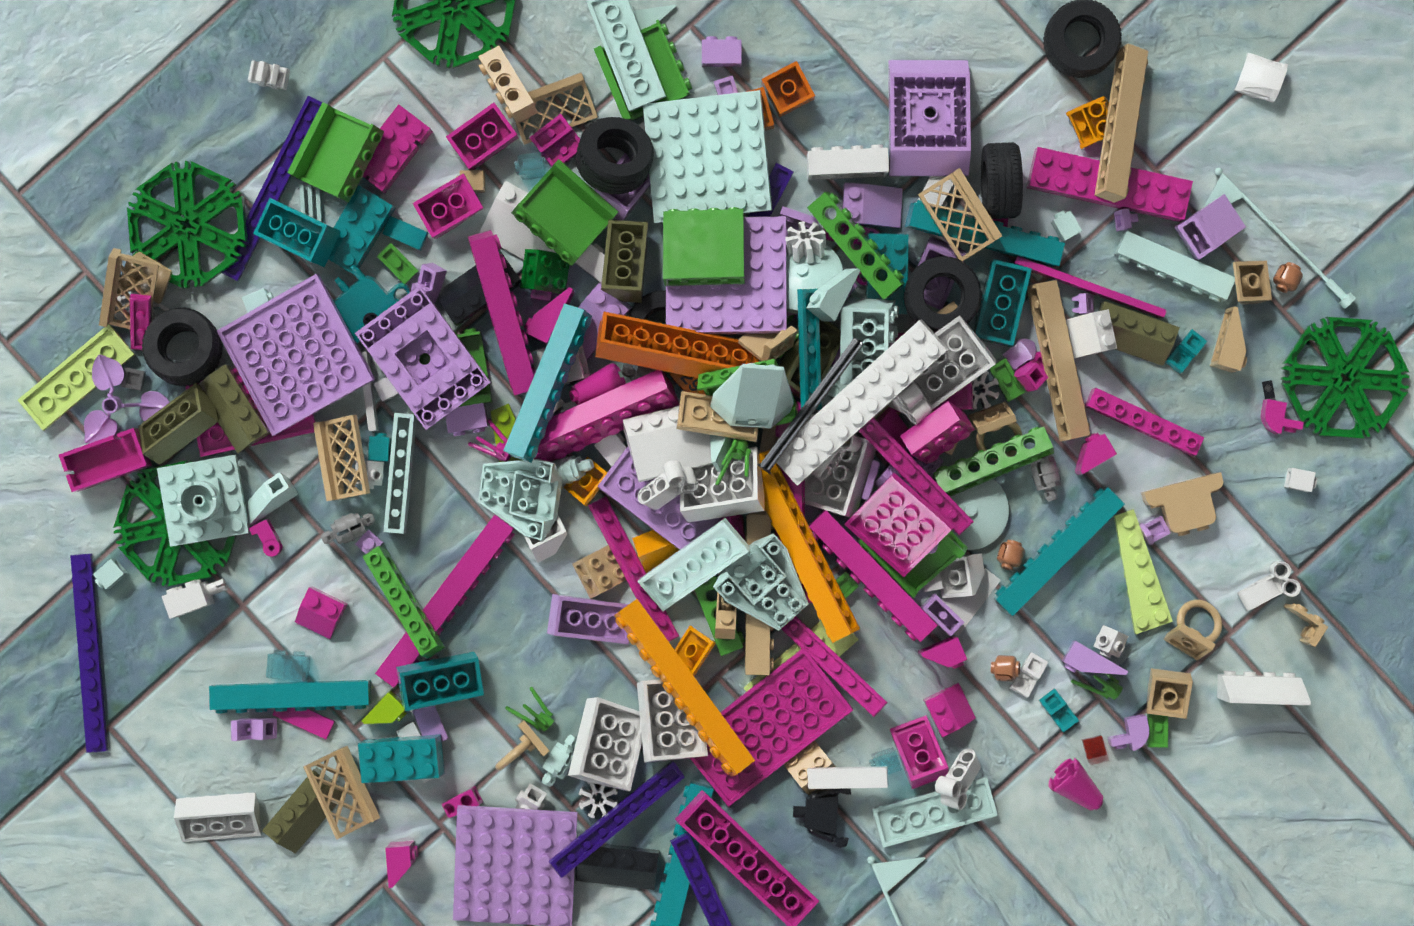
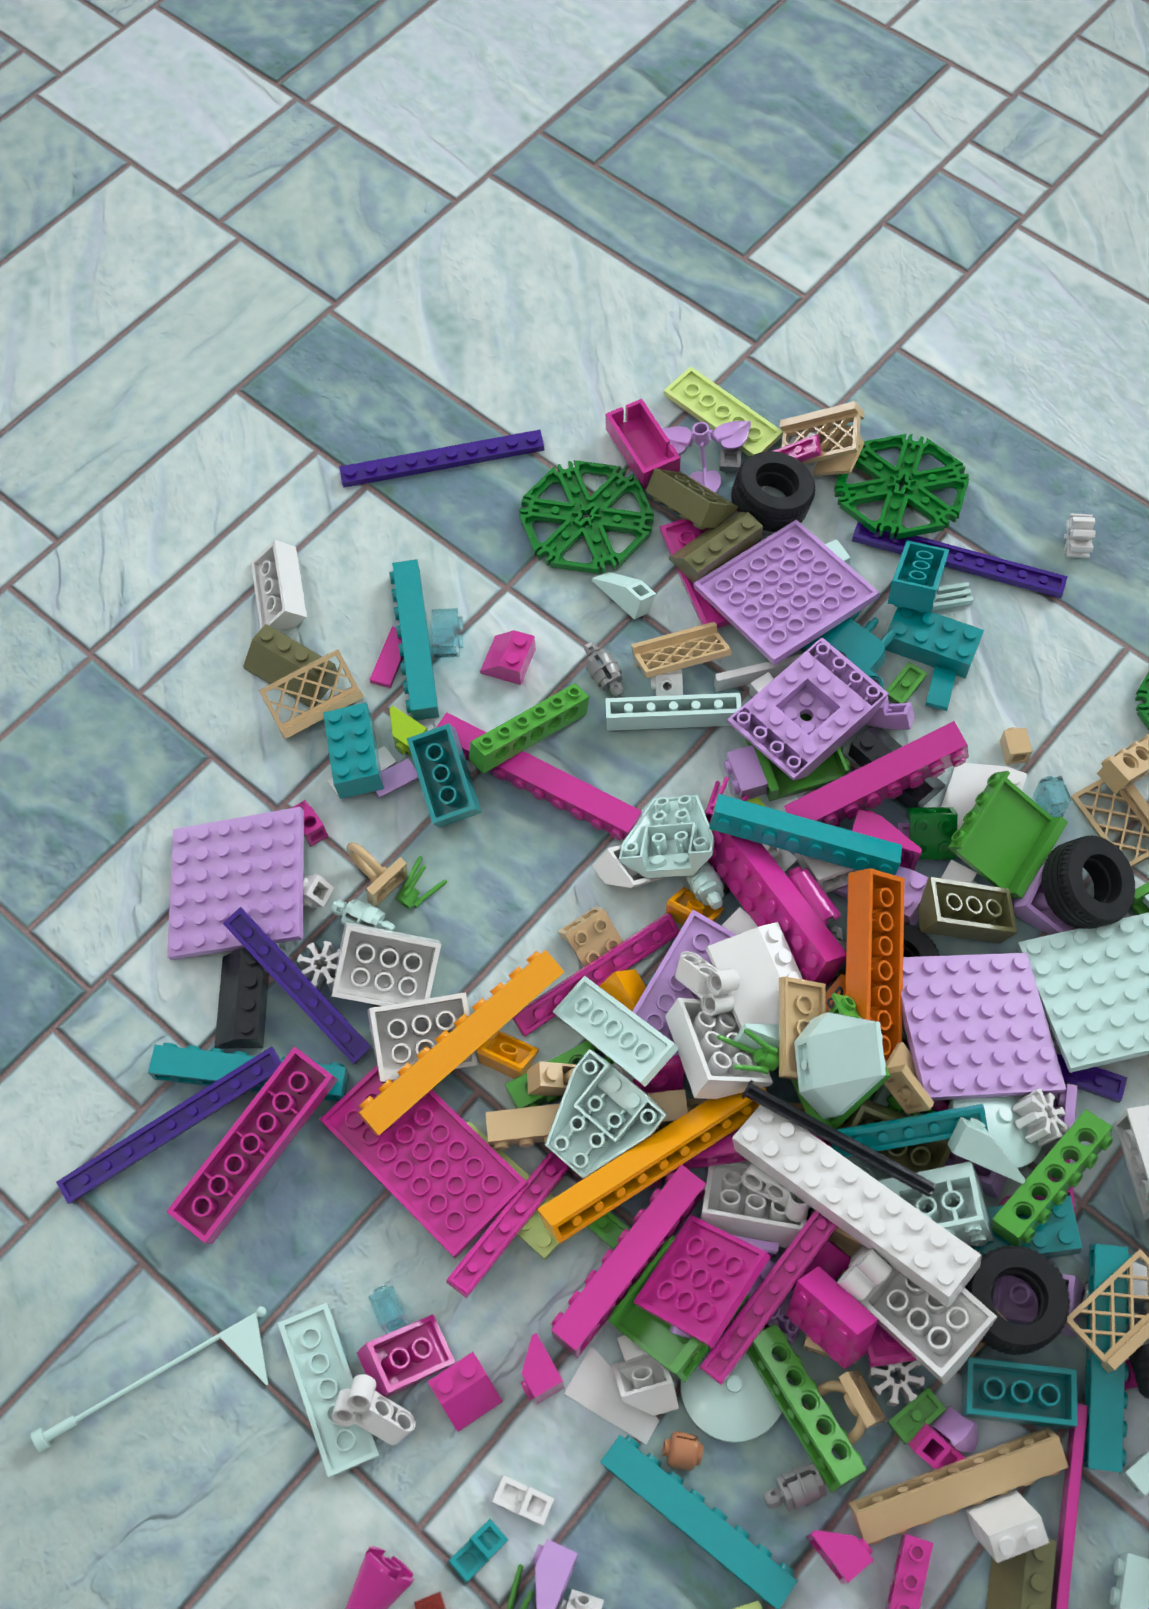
camera: 85 degrees right, 25 degrees down
light aqua brick [93,558,128,589] -> none
light aqua piece [157,455,250,547] -> none
white brick [161,578,228,619] -> none
lavender brick [231,718,277,741] -> none
dark pink leg [249,519,283,557] -> none
bright green panel [287,102,384,203] -> none
lavender plate [355,529,384,554] -> none
dark pink piece [363,104,433,194] -> none
teal brick [368,433,392,461] -> none
dark pink slope [385,840,419,888] -> none
dark pink slope [412,173,484,239] -> none
dark pink brick [446,102,519,170] -> none
dark pink slope [529,114,580,167] -> none
lavender slope [547,594,629,644] -> none
bright green panel [663,207,745,286] -> none
tan bracket [783,740,836,795] -> none
black torso [793,788,851,848] -> none
white tile [807,766,889,789] -> none
lavender slope [842,183,903,228] -> none
lavender brick [921,594,964,636] -> none
nougat head [991,655,1020,682] -> none
lavender tile [1072,293,1094,314] -> none

